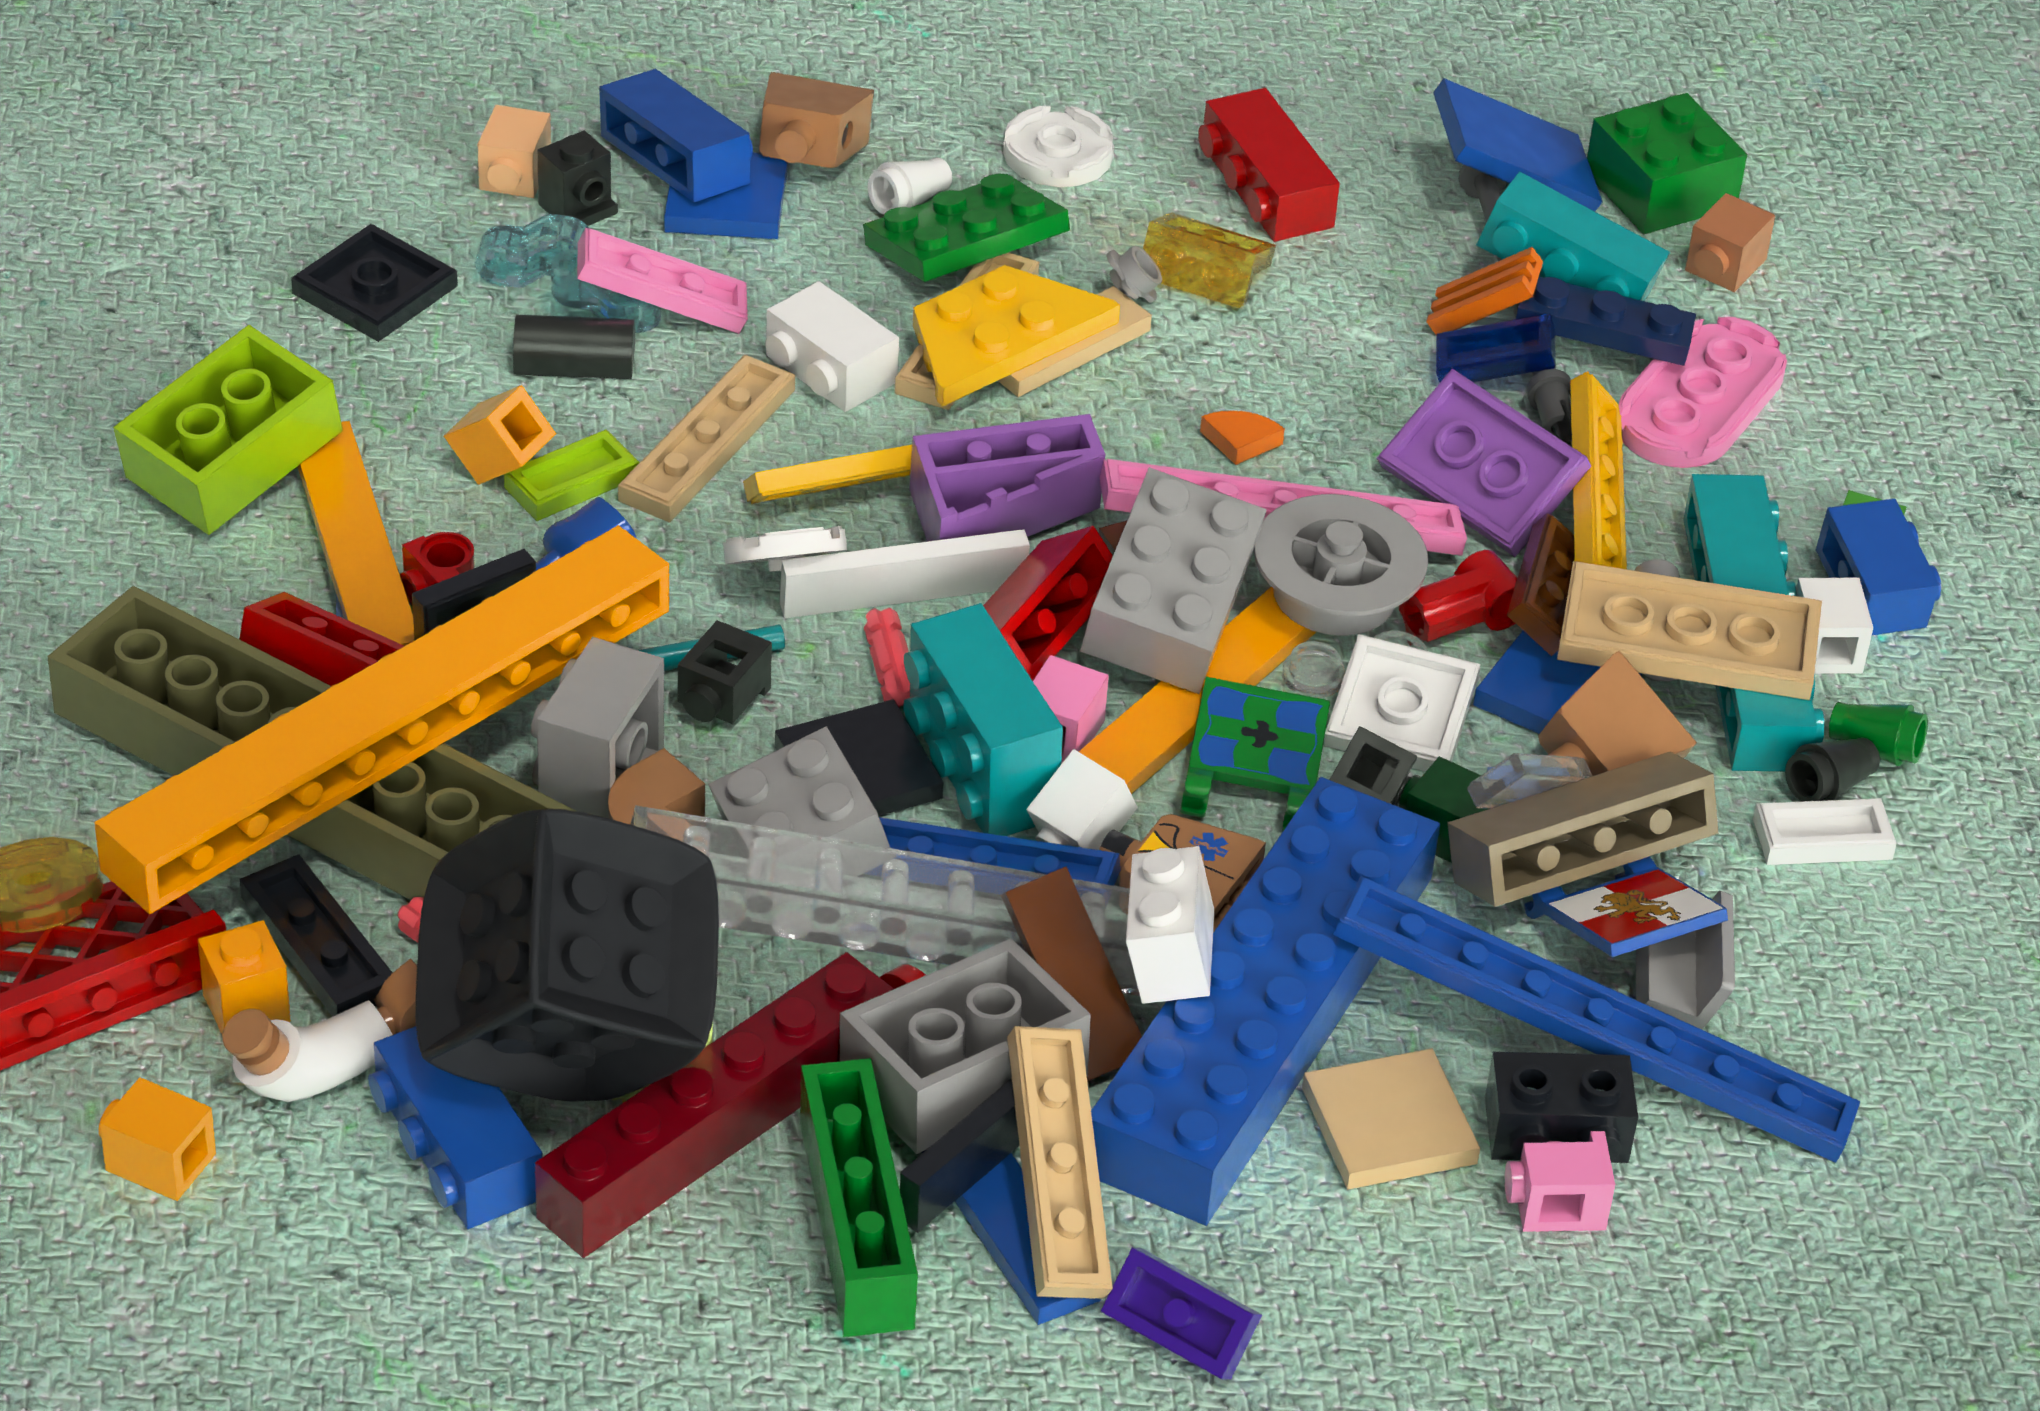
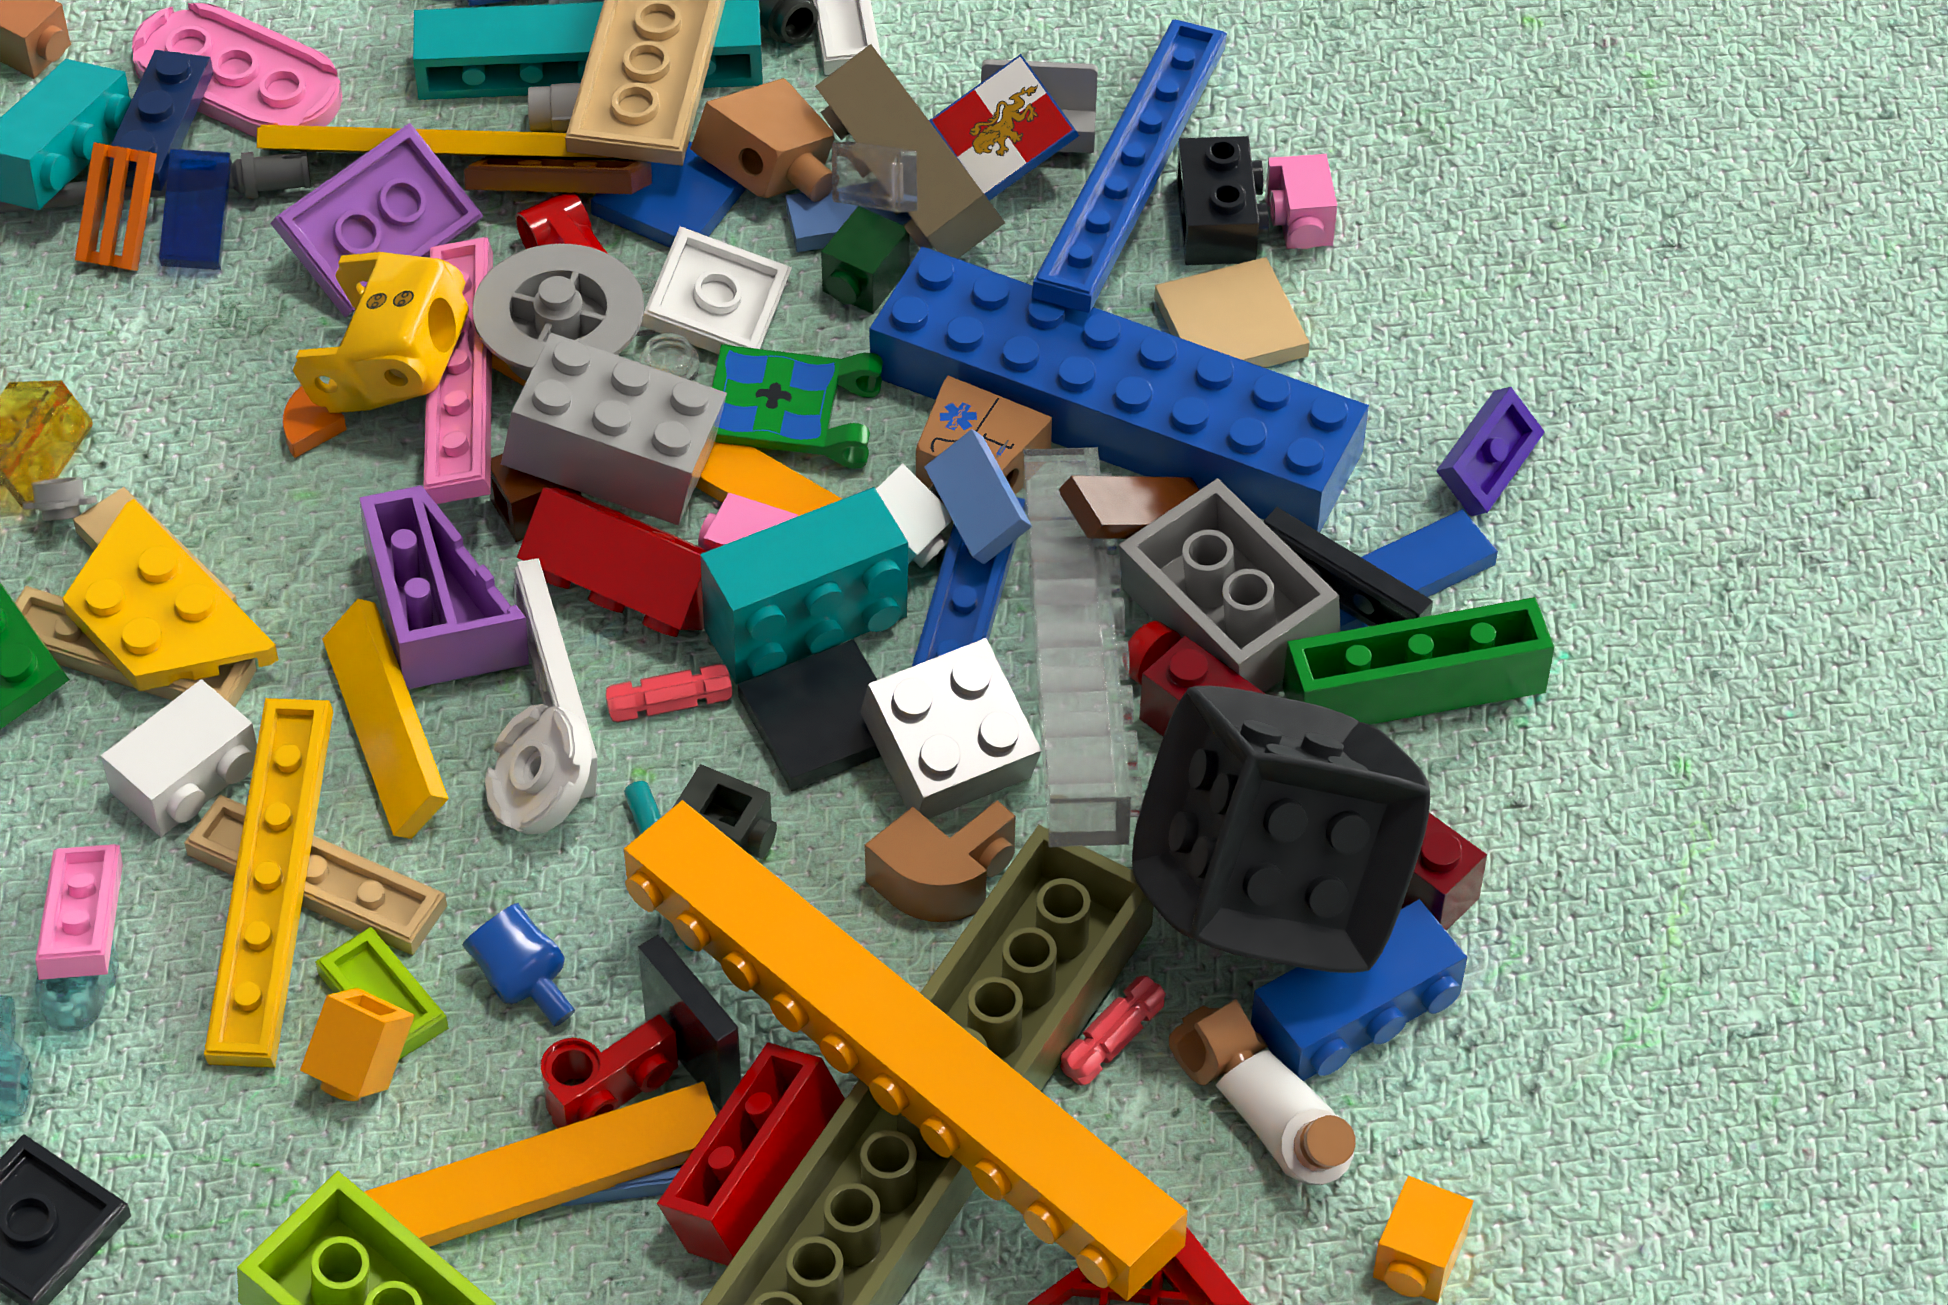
camera: 90 degrees left, 10 degrees up
light orange brick [198,920,291,1036] -> none
black plate [239,854,393,1017] -> none
pearl dark grey brick [513,314,635,379] -> none
light grey brick [531,637,664,818] -> none
tan tile [1007,1026,1113,1299] -> none
white brick [1126,846,1214,1004] -> none
pearl dark grey brick [1329,726,1417,806] -> none
none -> yellow tile [204,698,333,1068]
none -> yellow piece [293,252,469,413]
none -> medium blue tile [924,429,1032,564]

